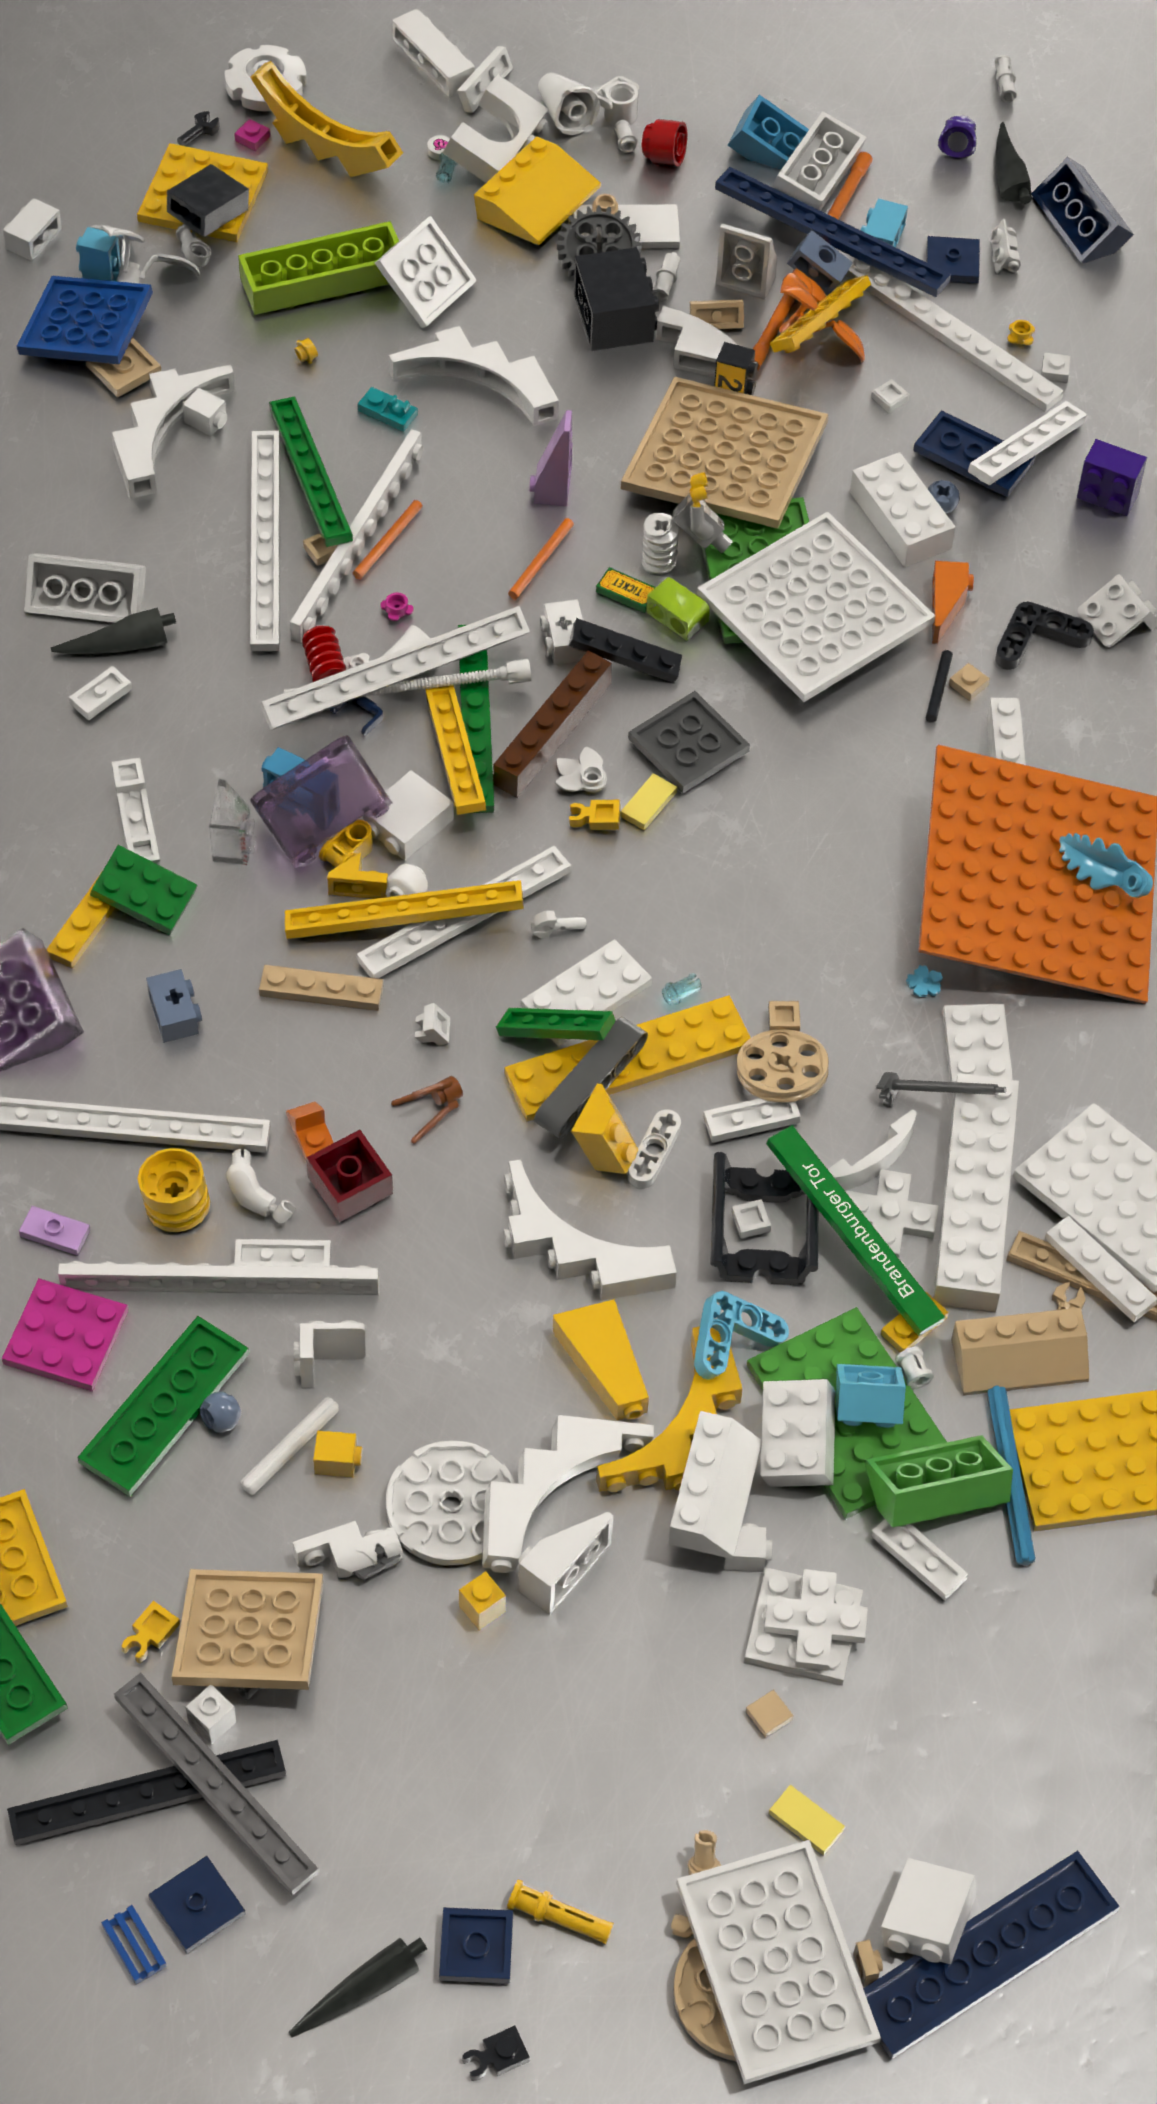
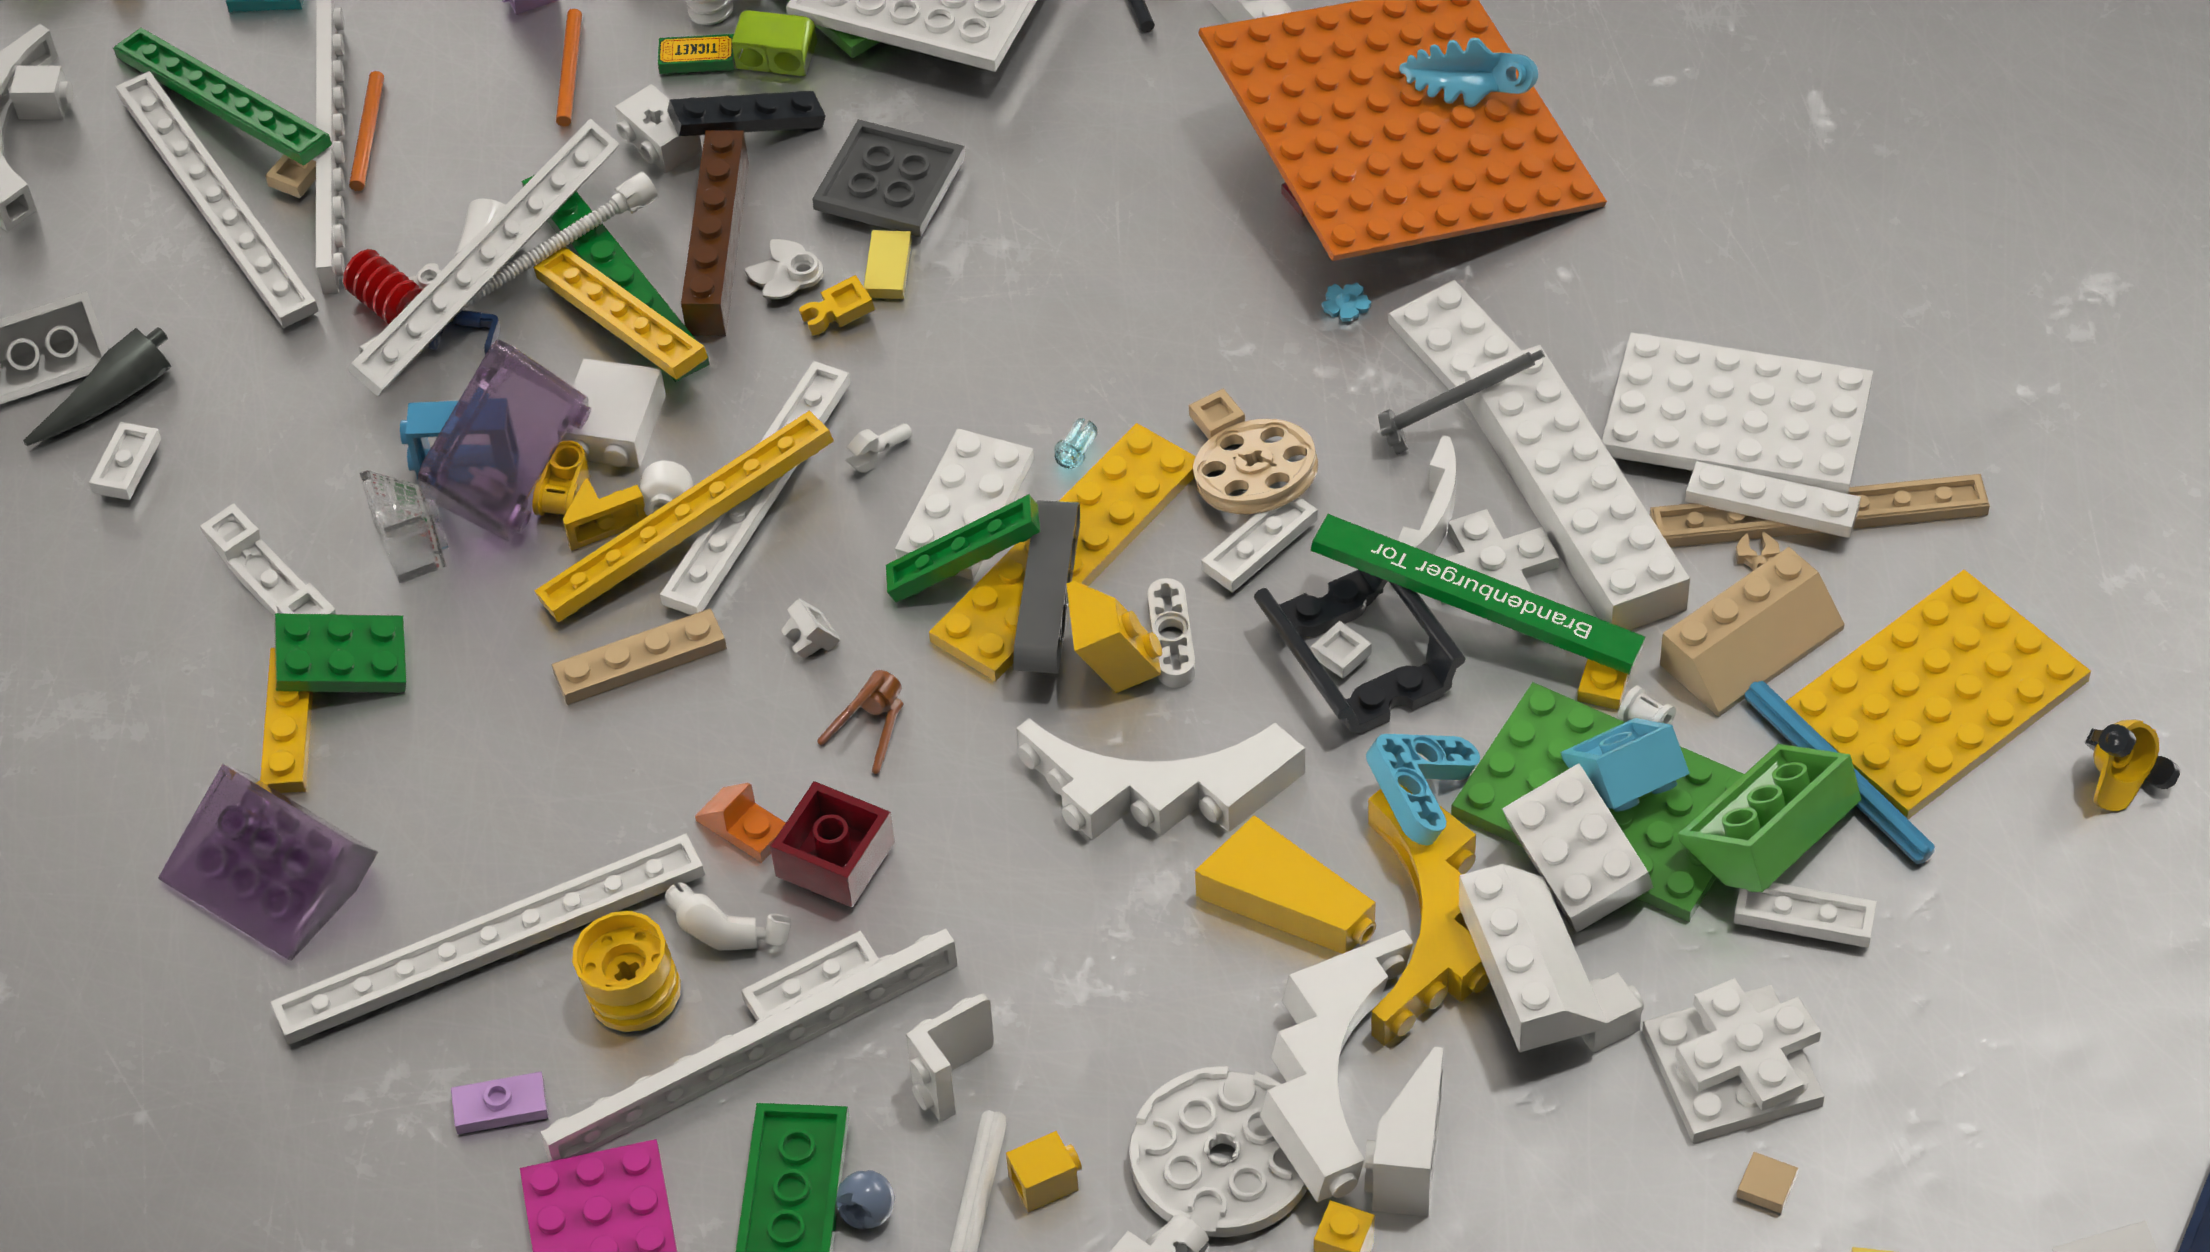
camera: 25 degrees left, 5 degrees down
sand blue brick [146,969,202,1043] -> none
dark pink plate [380,592,414,621] -> none

